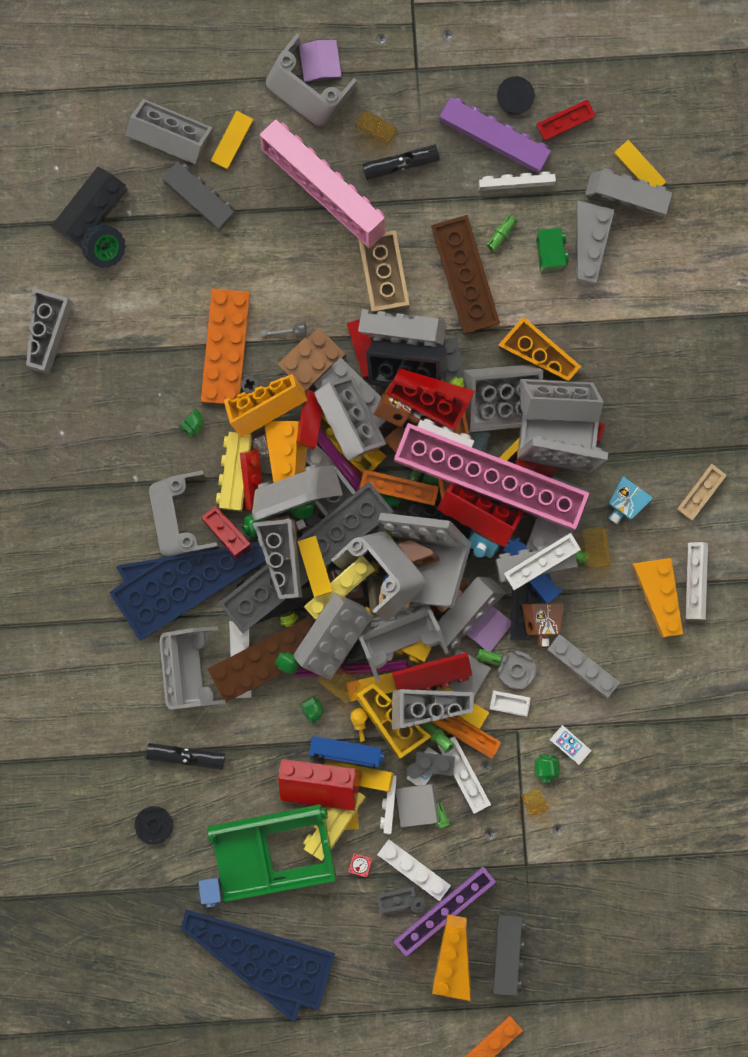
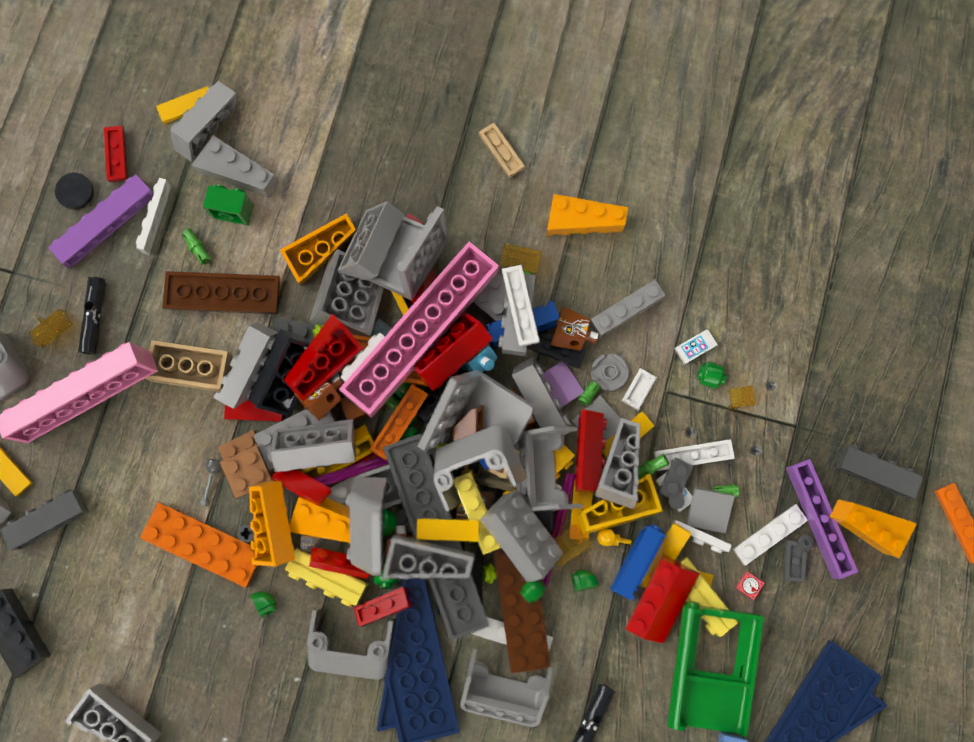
camera: 65 degrees left, 5 degrees down
black wheel [81,224,126,268] -> none
orange plate [430,716,501,759] -> none
medium azure torso [608,476,653,525] -> none
white plate [686,542,708,620] -> none

